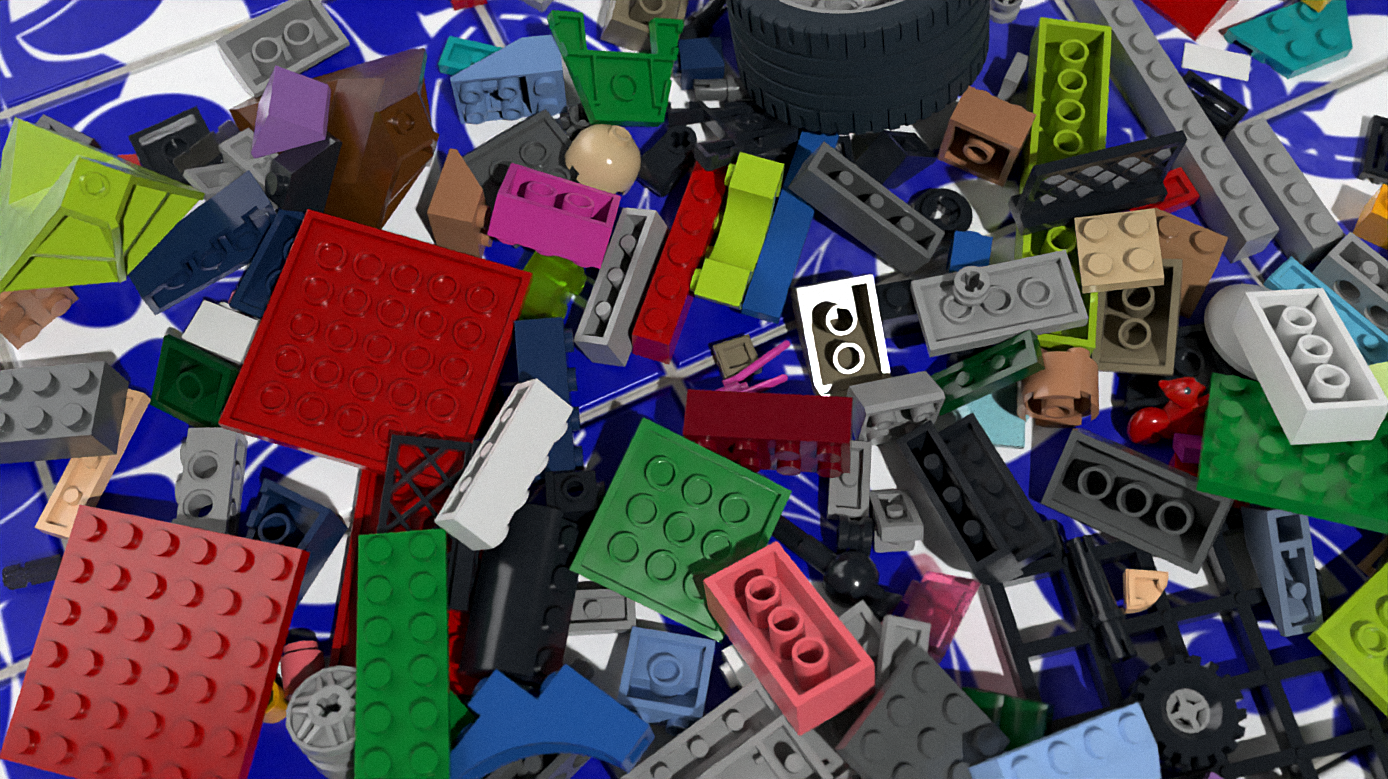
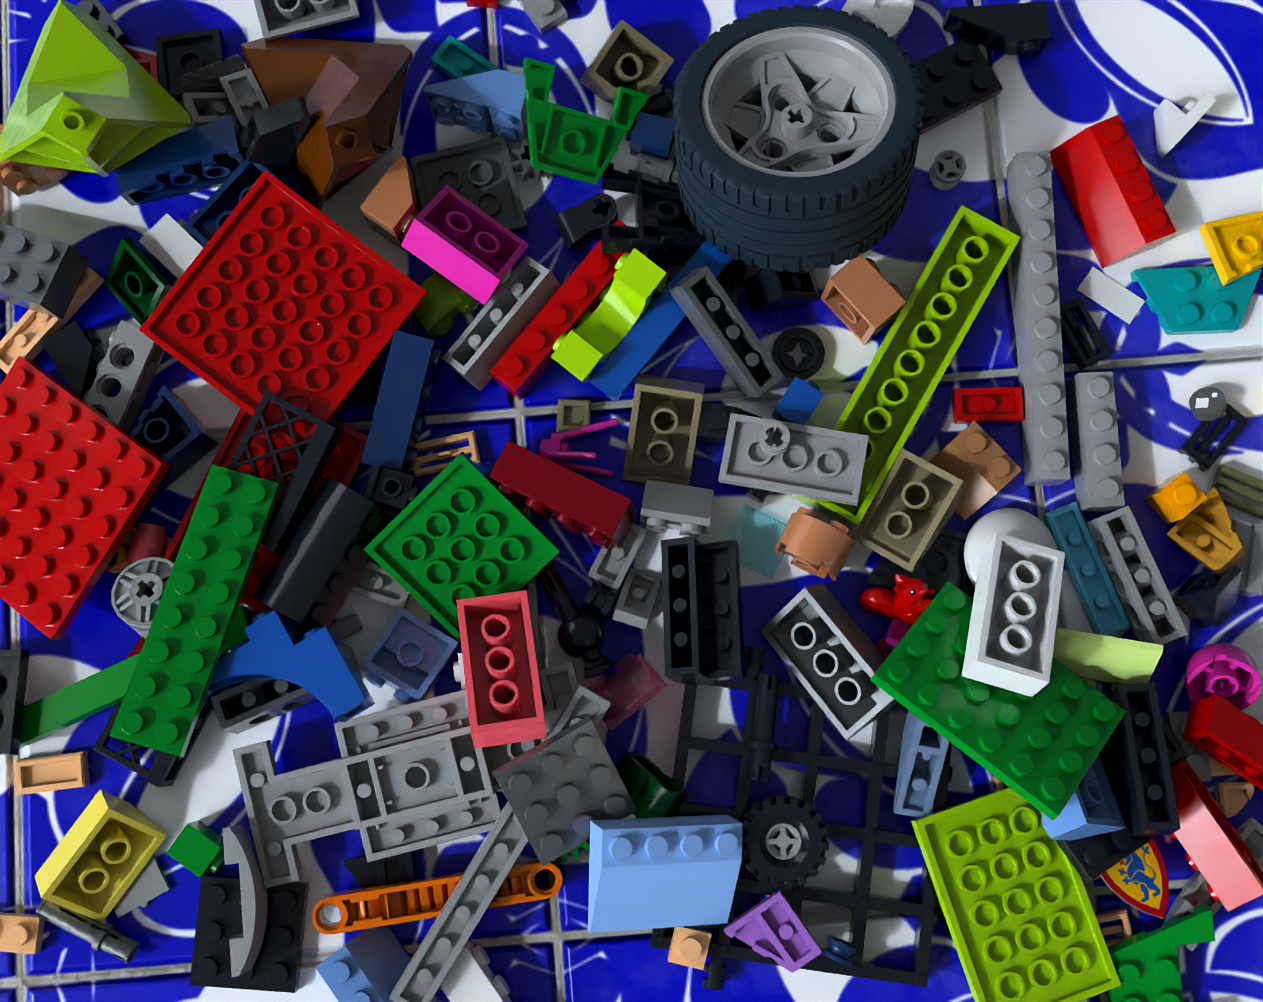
camera: 25 degrees right, 15 degrees up
medium lavender slope [251,65,331,159] -> none
white brick [434,379,574,551] -> none
tan cylinder [565,124,641,196] -> none
dark green plate [930,329,1045,416] -> none
light grey tile [997,52,1030,103] -> none
black fence [1008,130,1187,236] -> none
tan plate [1074,208,1164,294] -> none
light nougat tile [1123,569,1169,614] -> none
none -> black slope [41,320,105,399]
none -> light nougat tile [413,430,481,478]
none -> dark grey tile [1189,387,1227,421]

